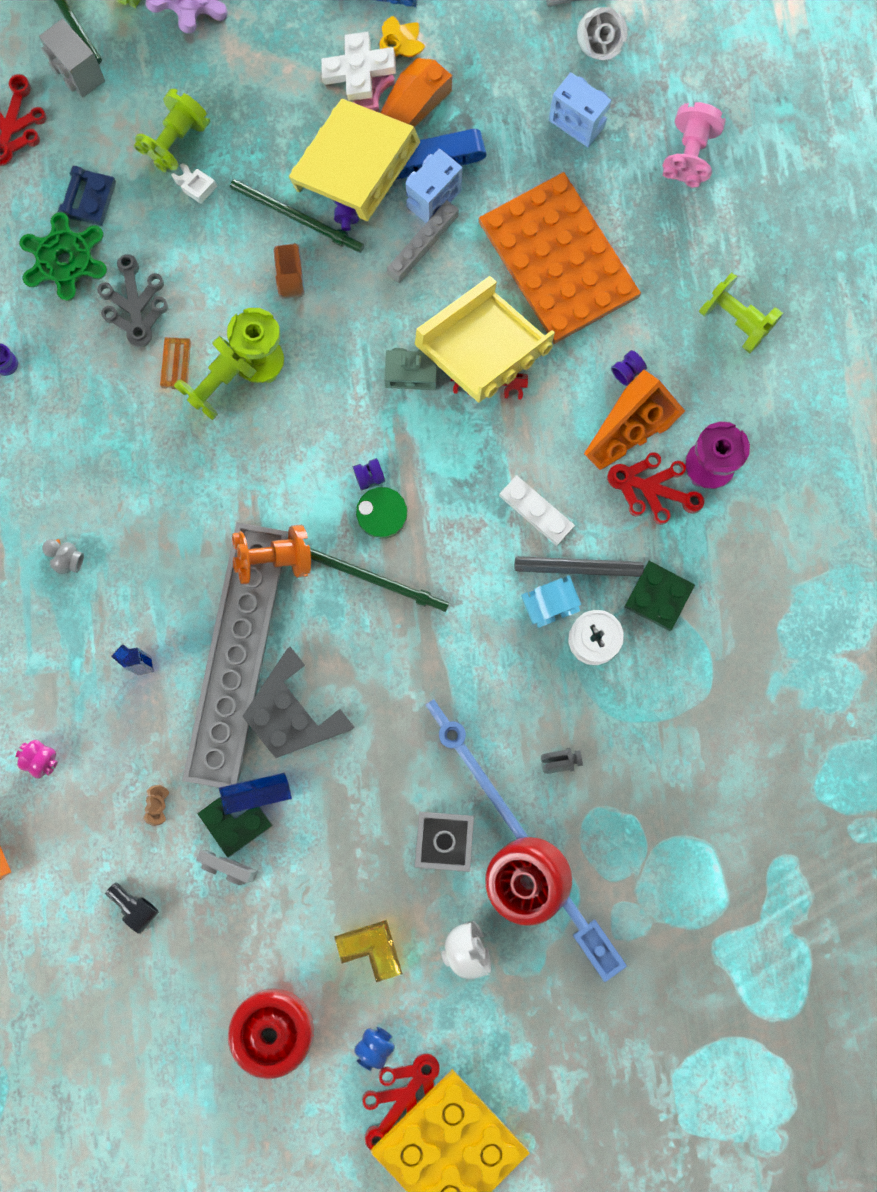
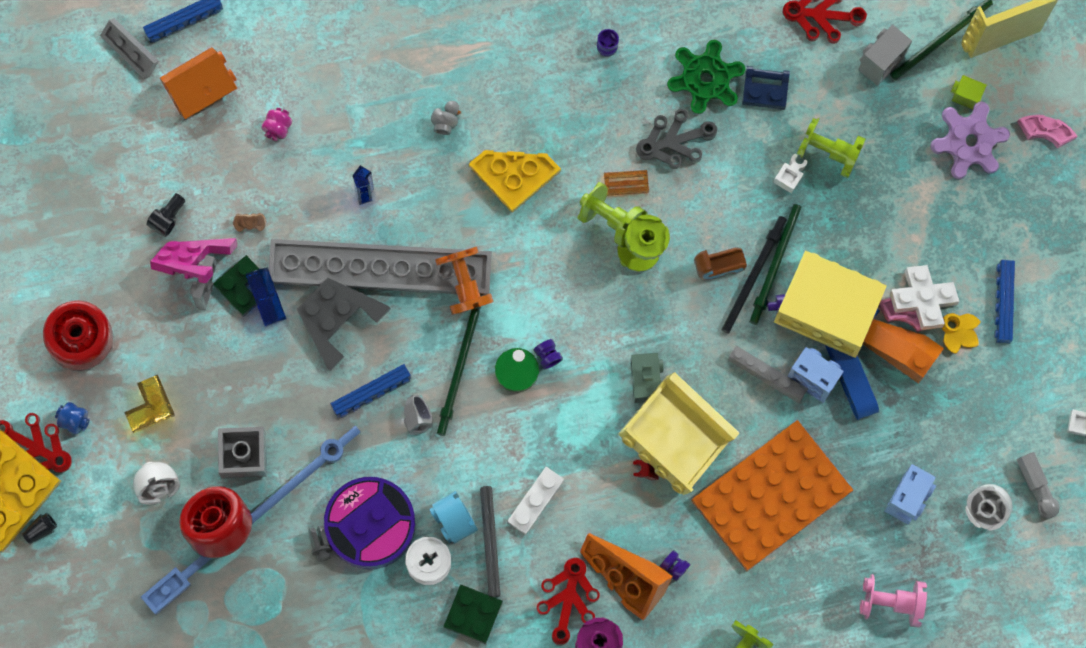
camera: 80 degrees right, 5 degrees down
none -> black cone [22,513,58,544]
none -> dark pink wing [150,238,237,283]
none -> brick [324,477,415,569]
none -> blue piece [330,364,411,418]
none -> light grey rock [404,395,433,435]
none -> yellow plate [469,150,561,213]
none -> black bar [721,216,787,334]

